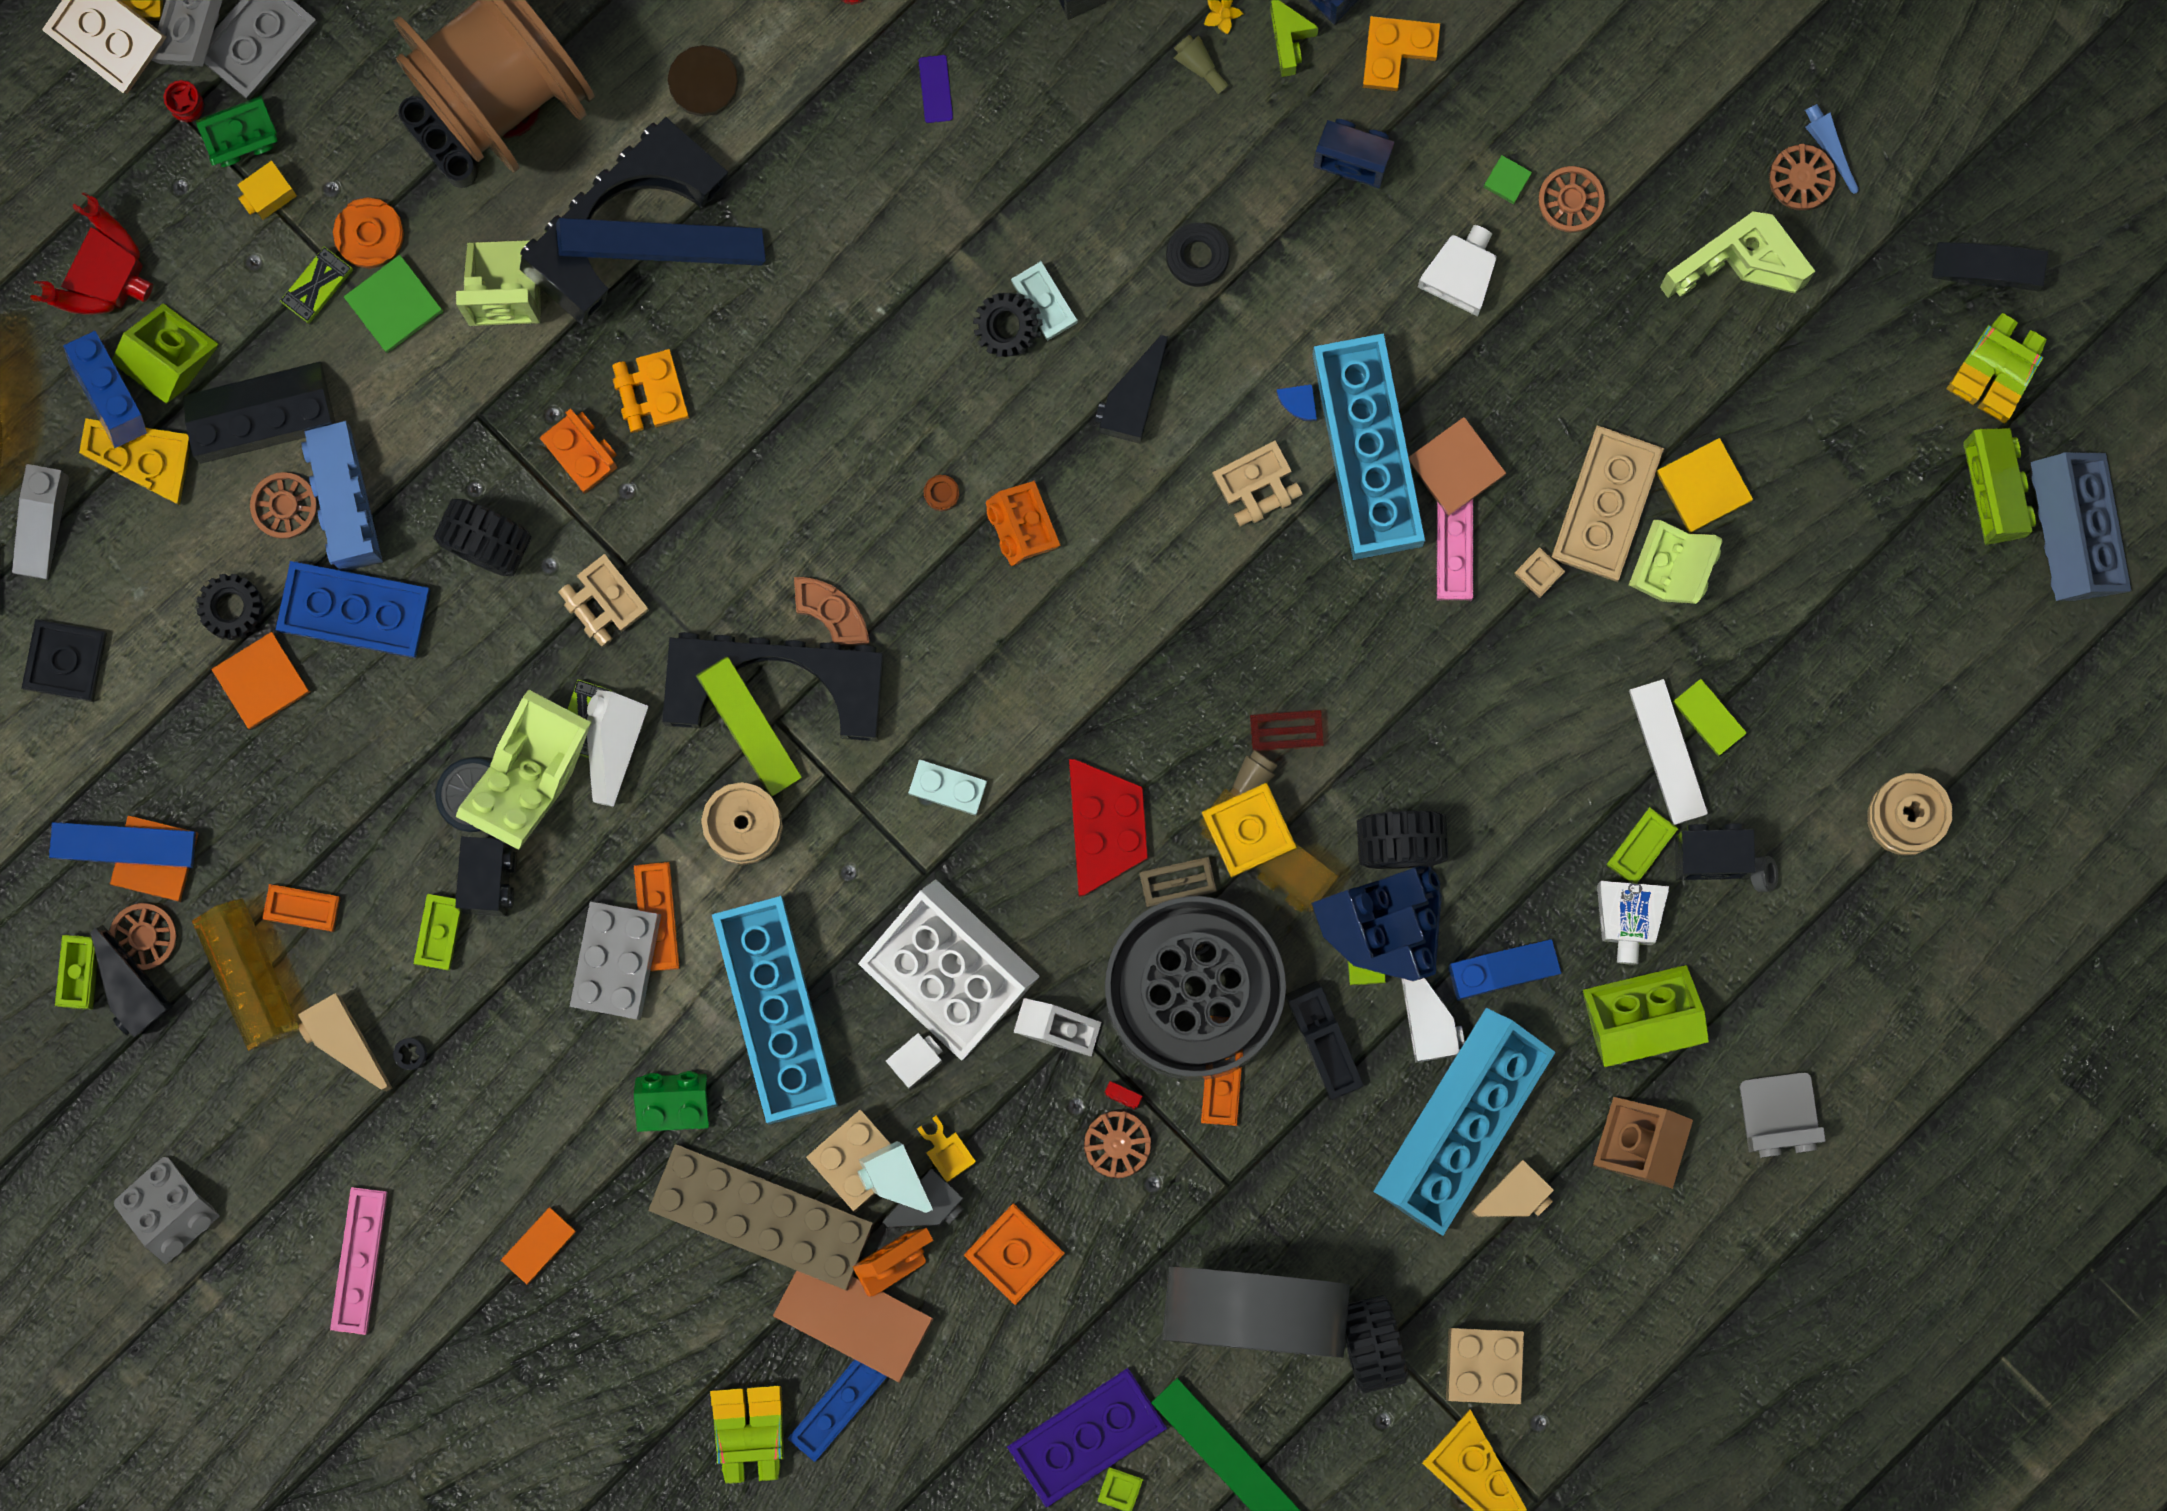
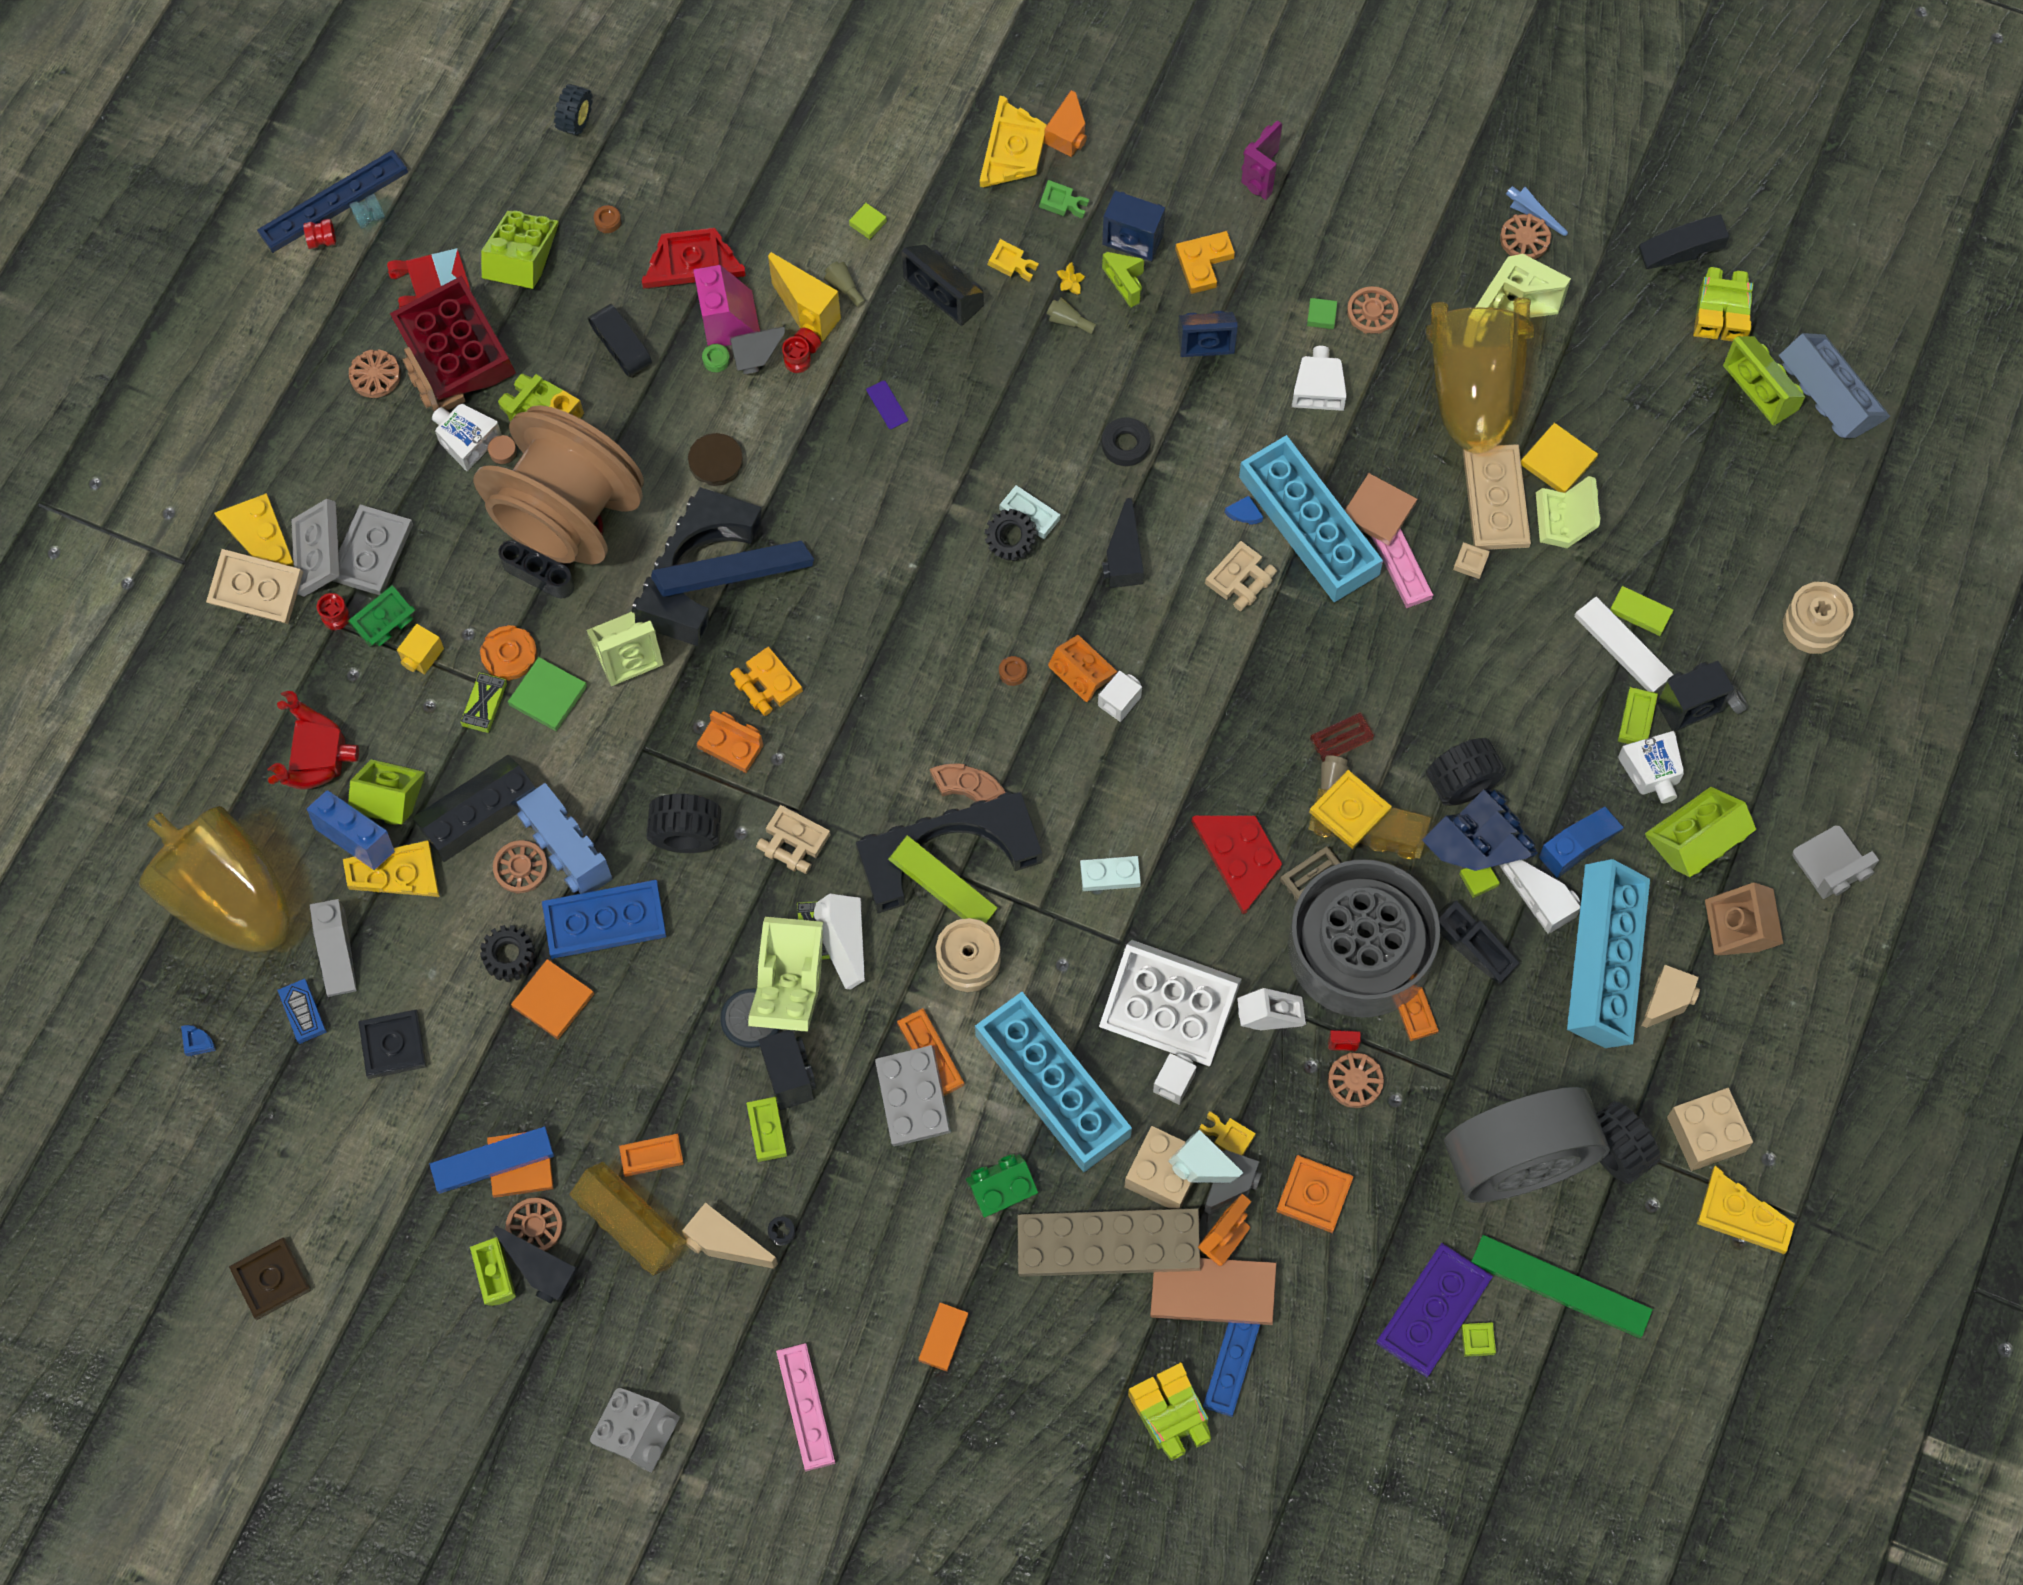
camera: 25 degrees left, 15 degrees down
none -> white brick [1098,670,1142,722]
none -> clear yellow windscreen [1426,298,1534,454]

